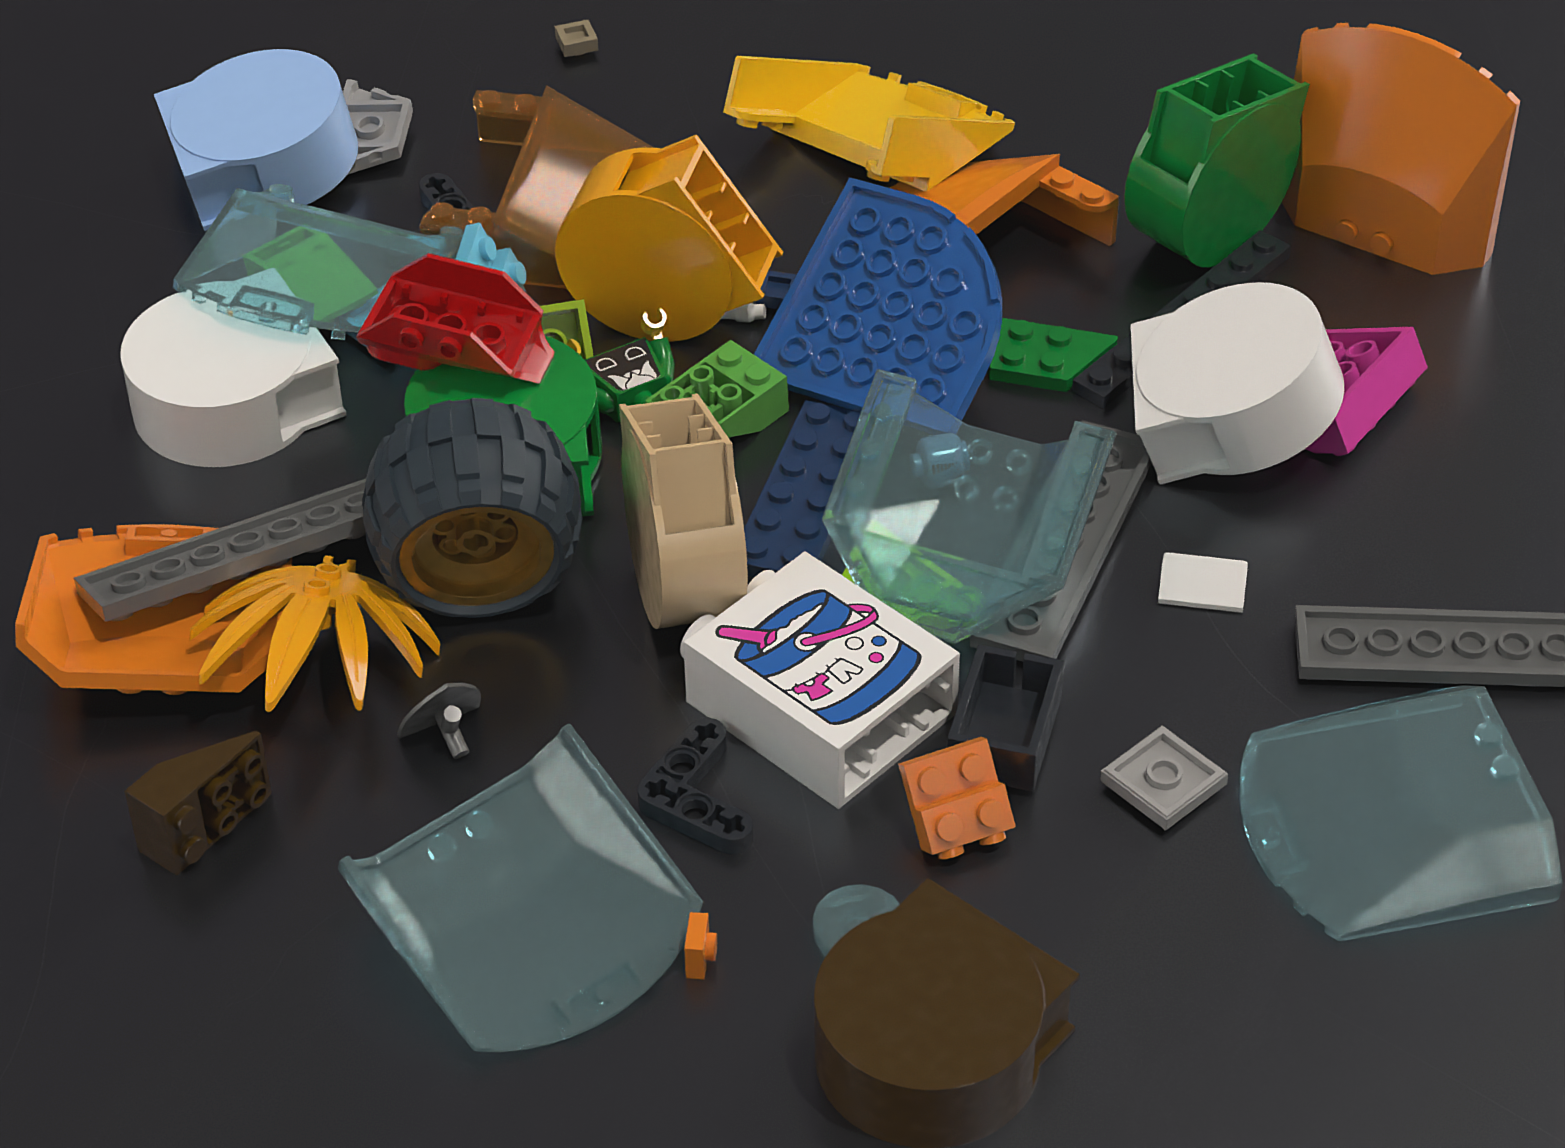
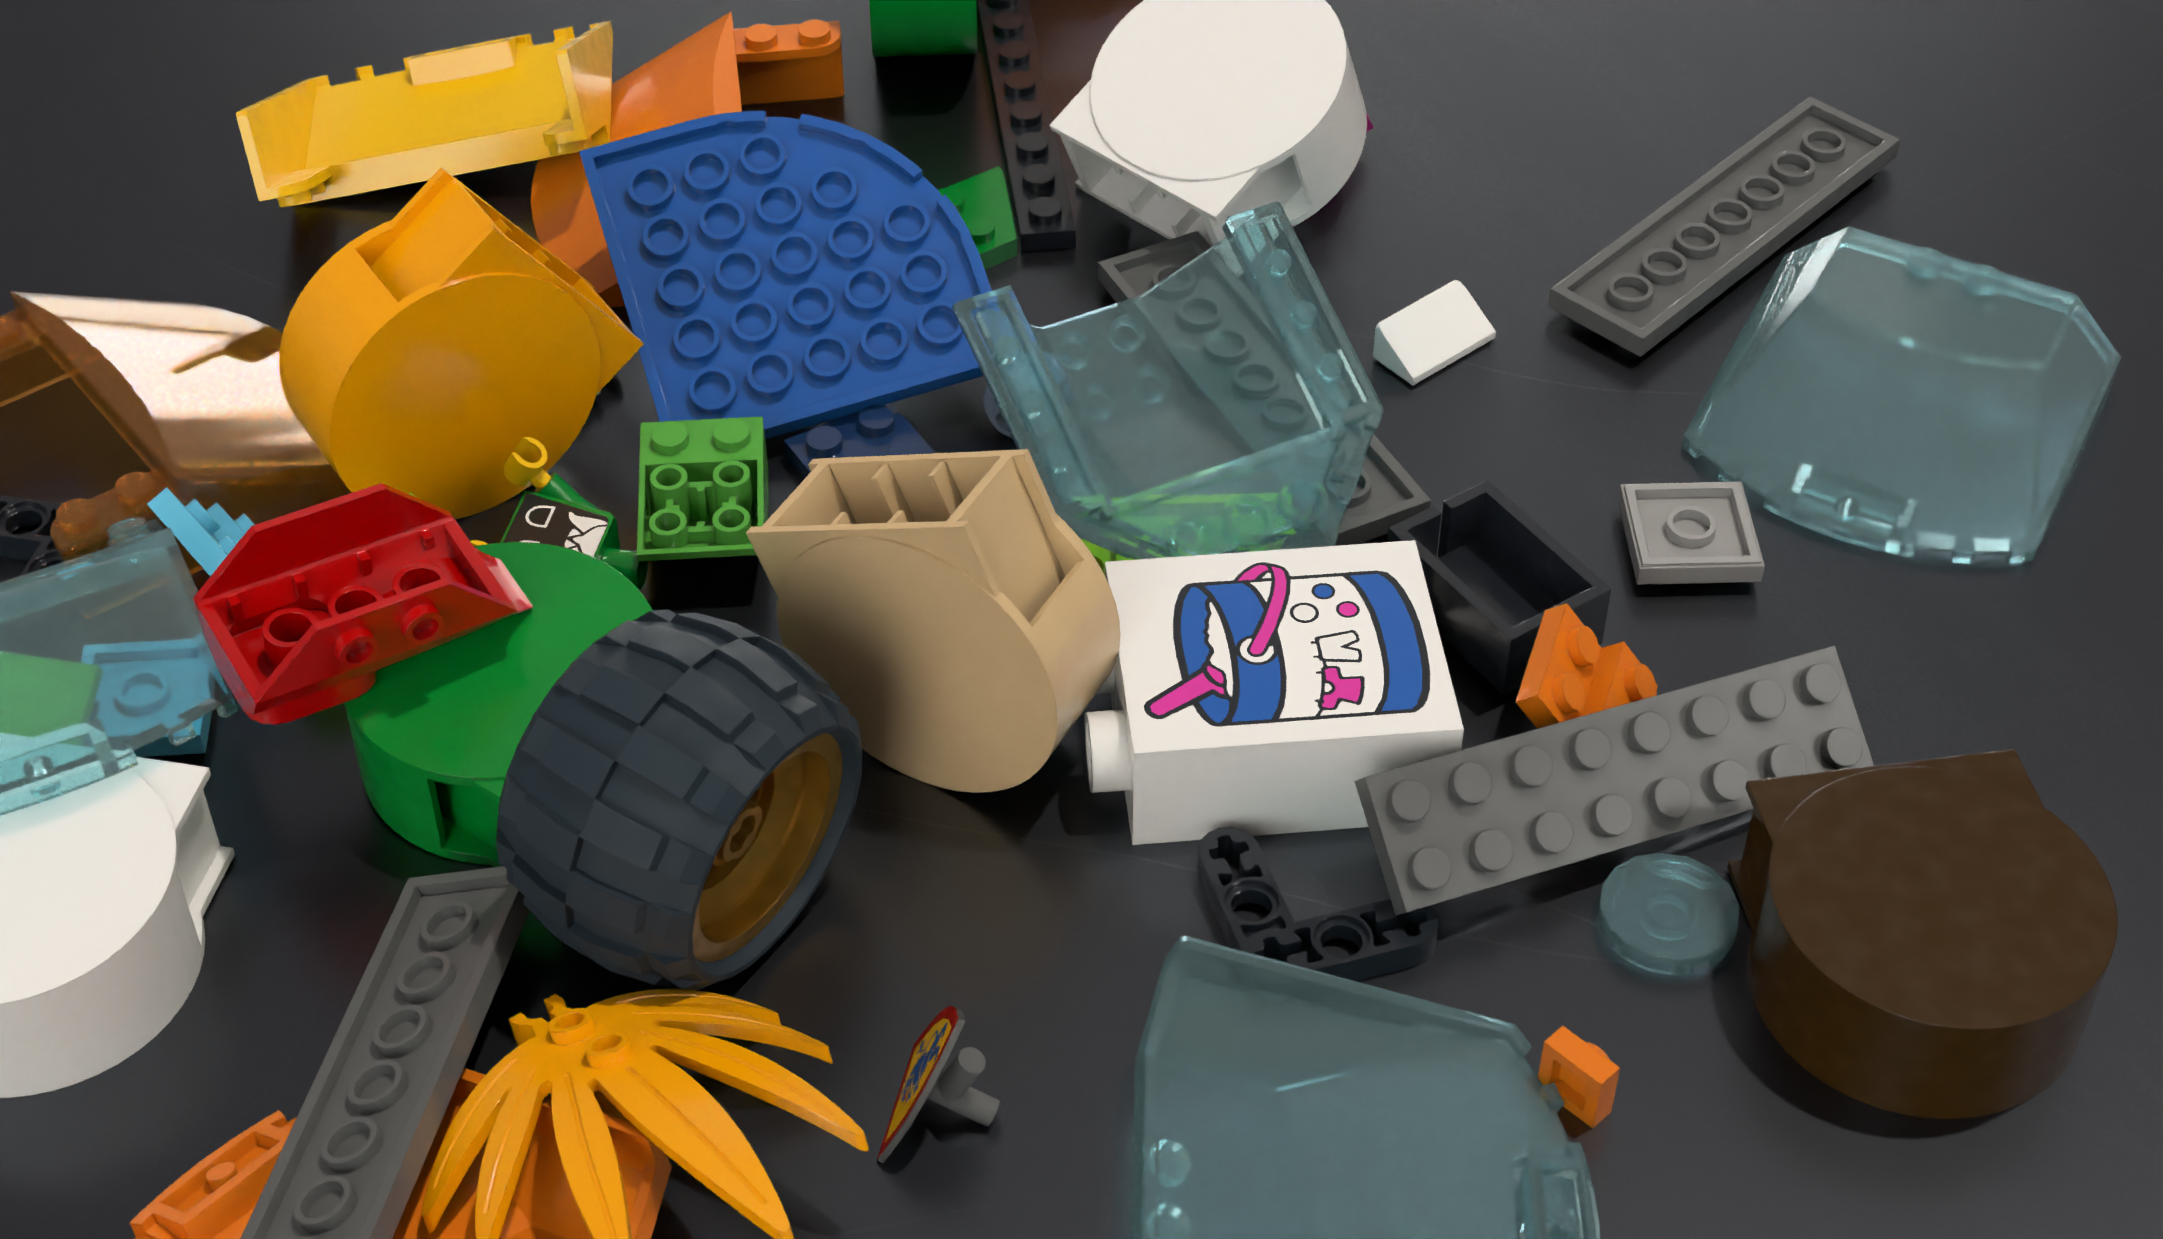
camera: 50 degrees left, 0 degrees up
none -> dark grey plate [1355,646,1874,915]

